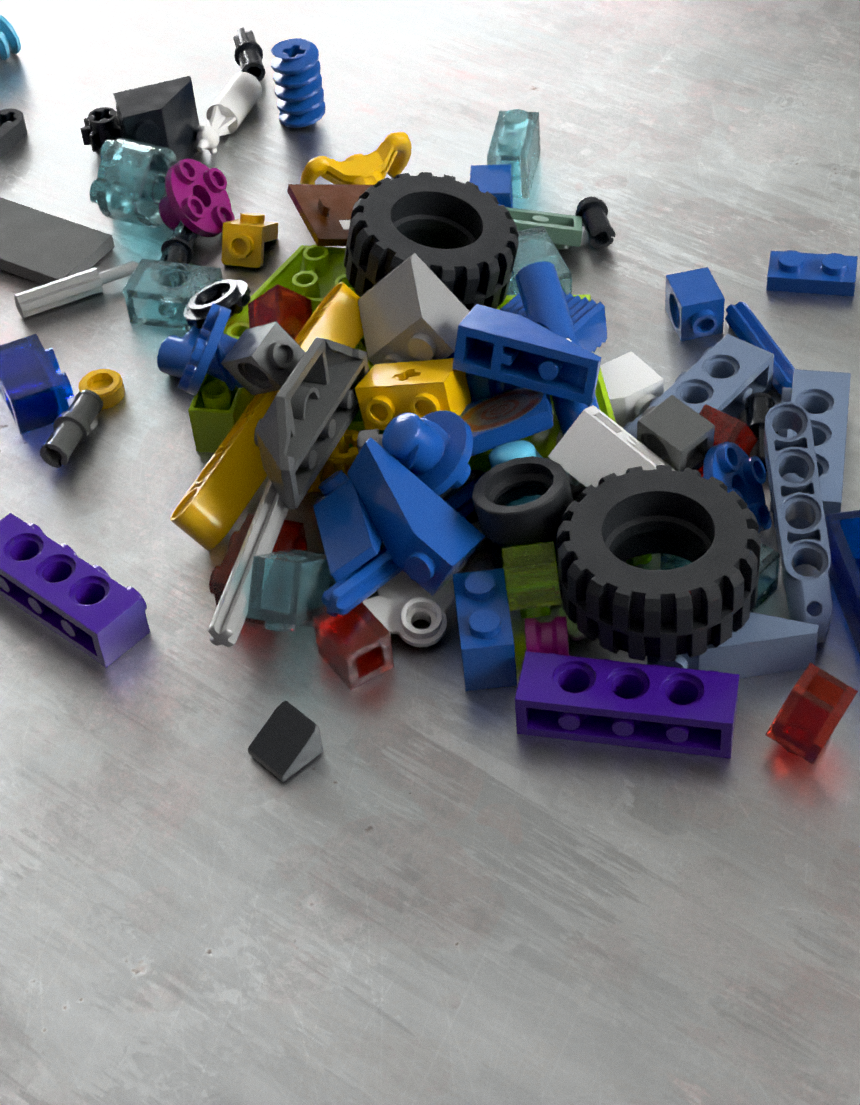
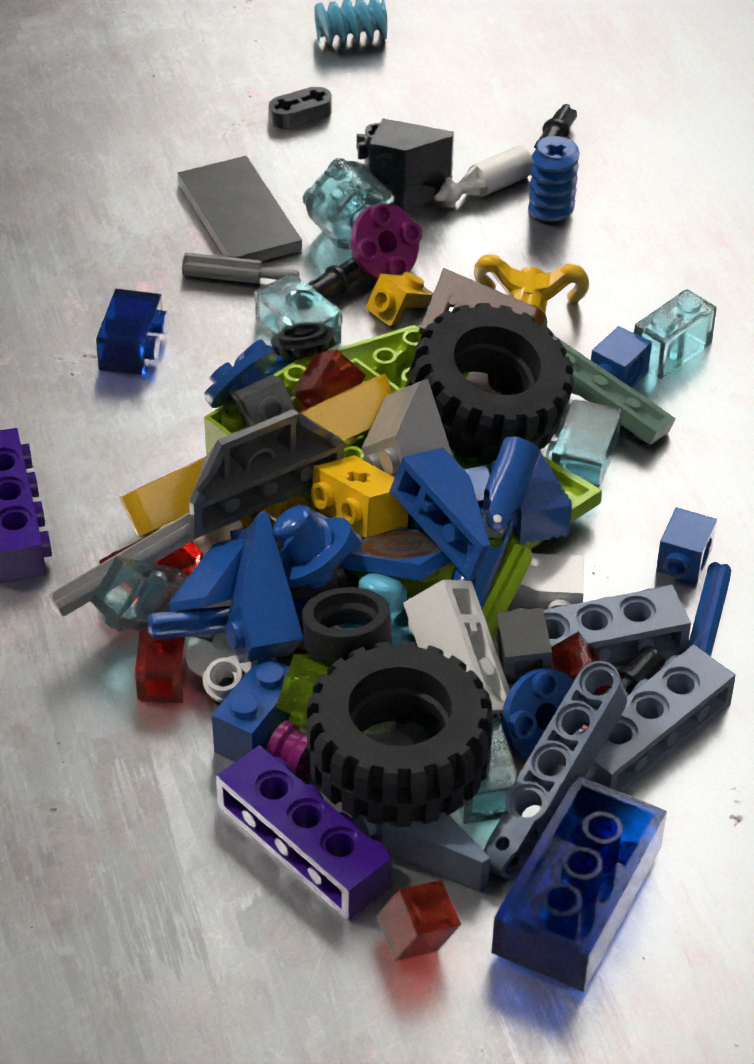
camera: 30 degrees right, 0 degrees up
dark grey pin [40,389,103,468] -> none
yellow tile [78,369,125,410] -> none
black slope [248,700,323,782] -> none
black pin [575,197,616,249] -> none

